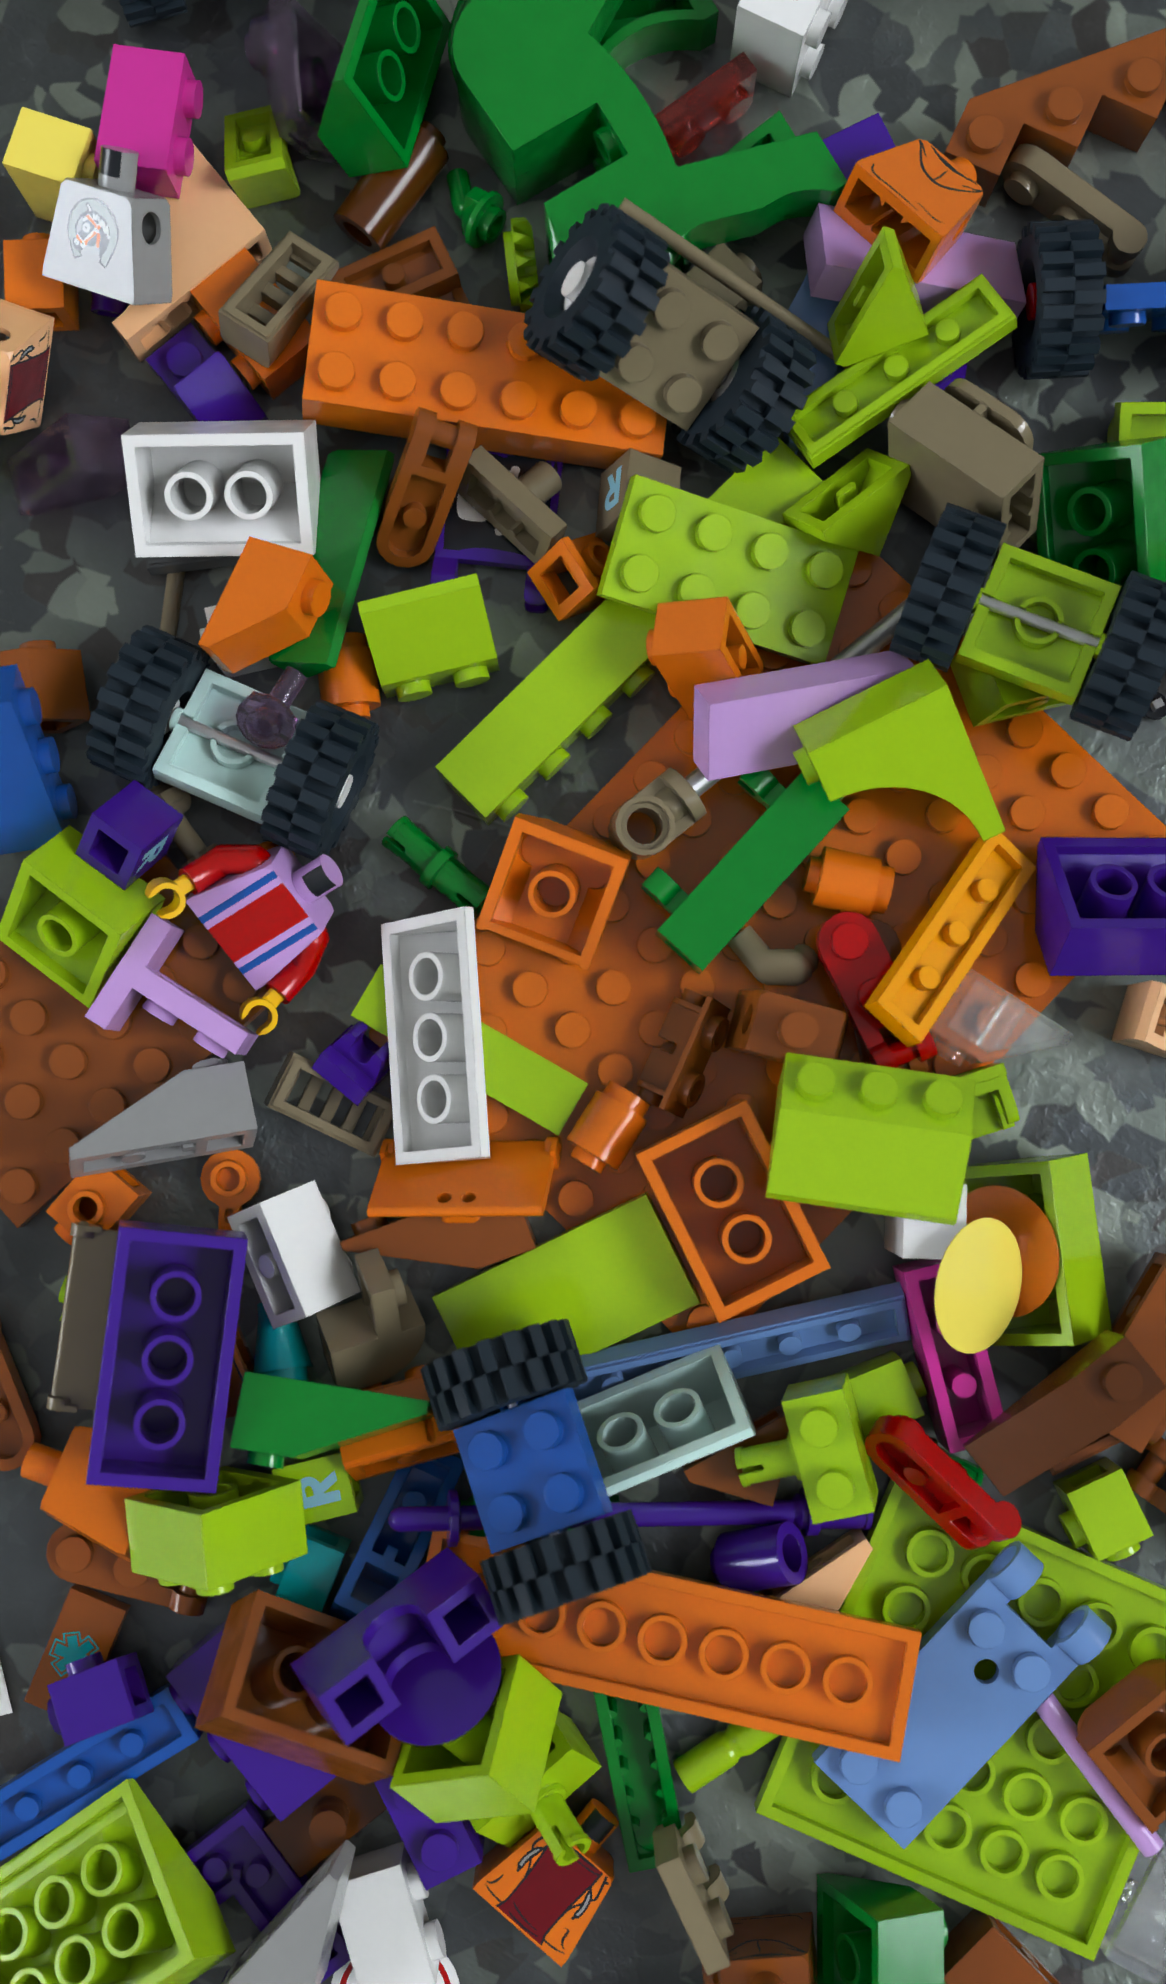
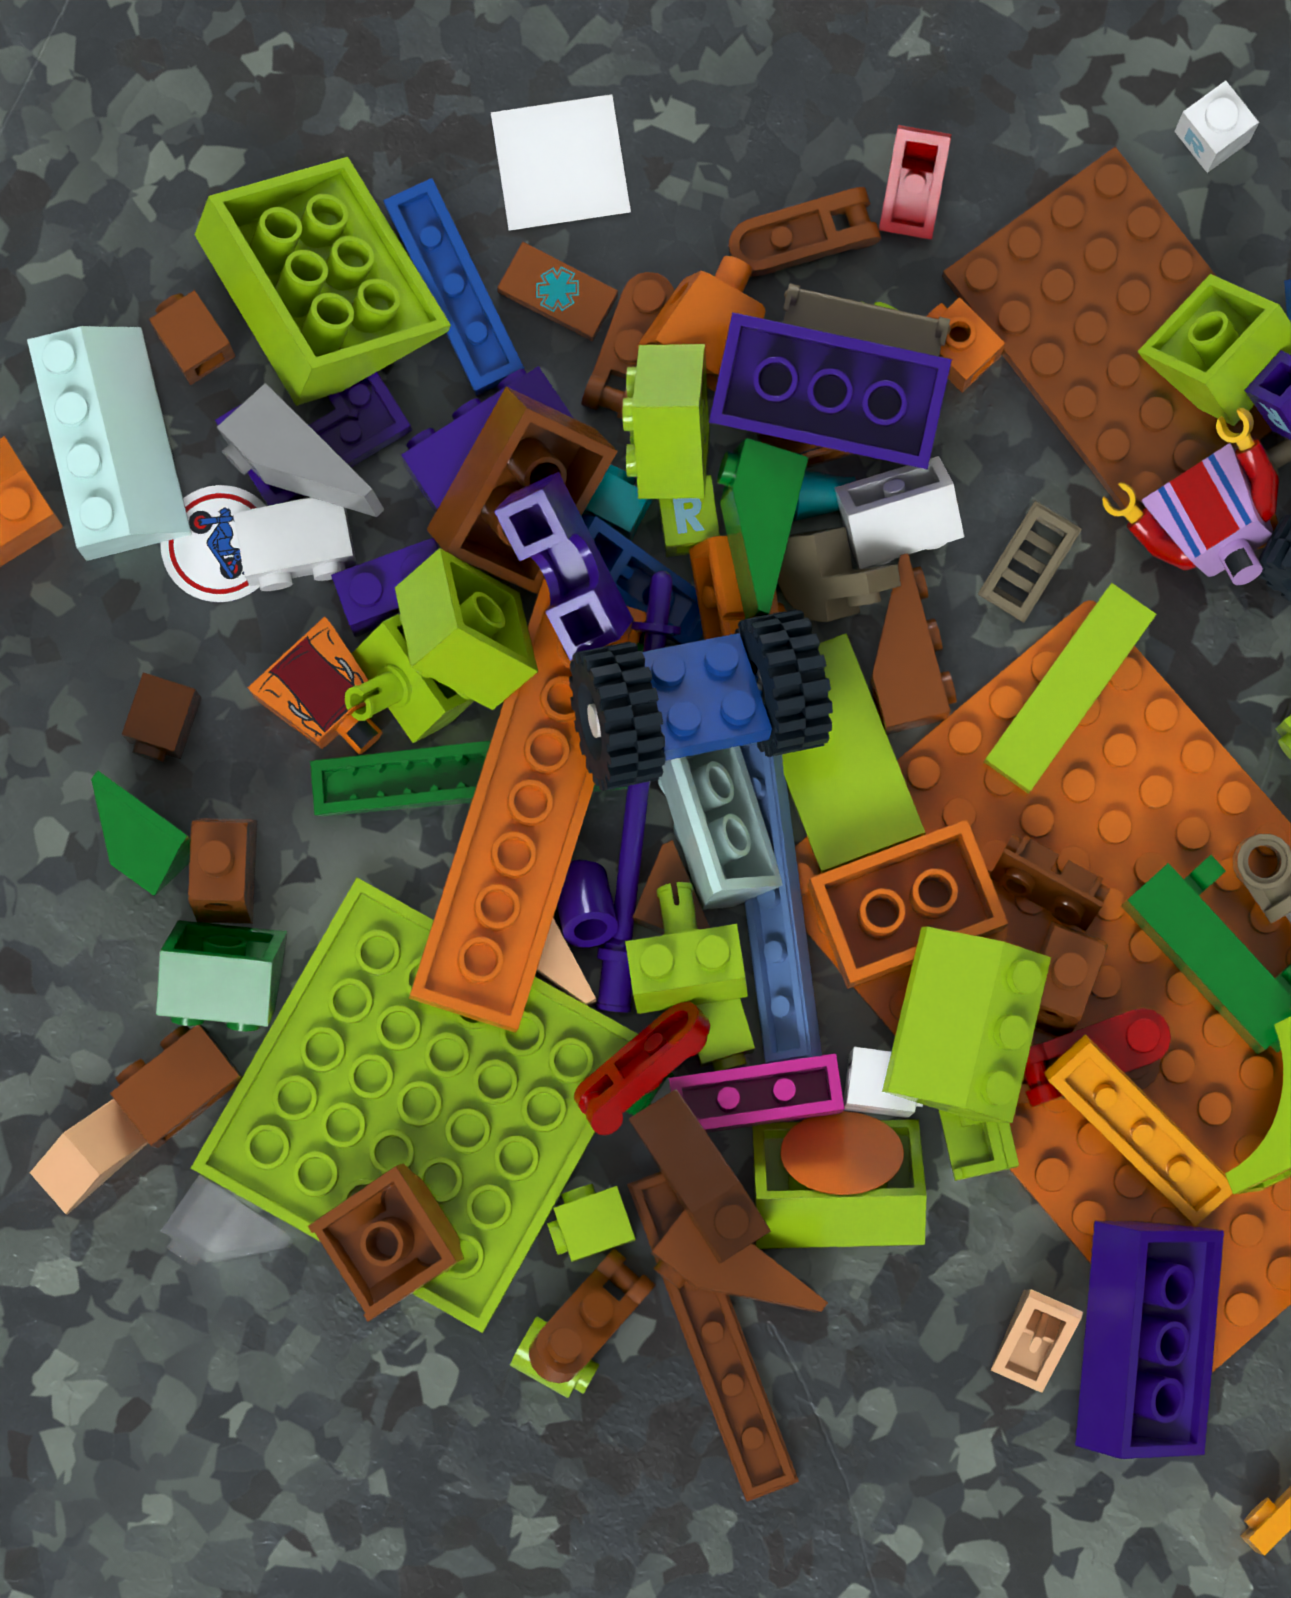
camera: 95 degrees right, 5 degrees down
dark purple brick [47,1651,154,1747] -> none
light grey slope [69,1058,258,1178] -> none
lavender bracket [85,913,259,1059] -> none
orange plate [200,1150,261,1230] -> none
reddish brown tile [264,1776,387,1878] -> none
dark purple tile [311,1021,390,1106] -> none
orange door [367,1136,562,1223] -> none
dark purple sticker [379,1635,501,1746] -> none
green pin [381,815,490,919] -> none
white slope [381,906,490,1165] -> none
orange slope [475,813,632,971] -> none
orange brick [566,1081,650,1175] -> none
dark tan plate [652,1811,734,1976] -> none
lime piece [673,1723,779,1794] -> none
dark tan arm [727,925,819,986] -> none
orange brick [802,846,895,917] -> none
medium blue hinge [812,1541,1112,1849] -> none
clear slope [929,968,1074,1067] -> none
light yellow sticker [934,1218,1022,1354] -> none
lavender bar [1036,1693,1164,1857] -> none

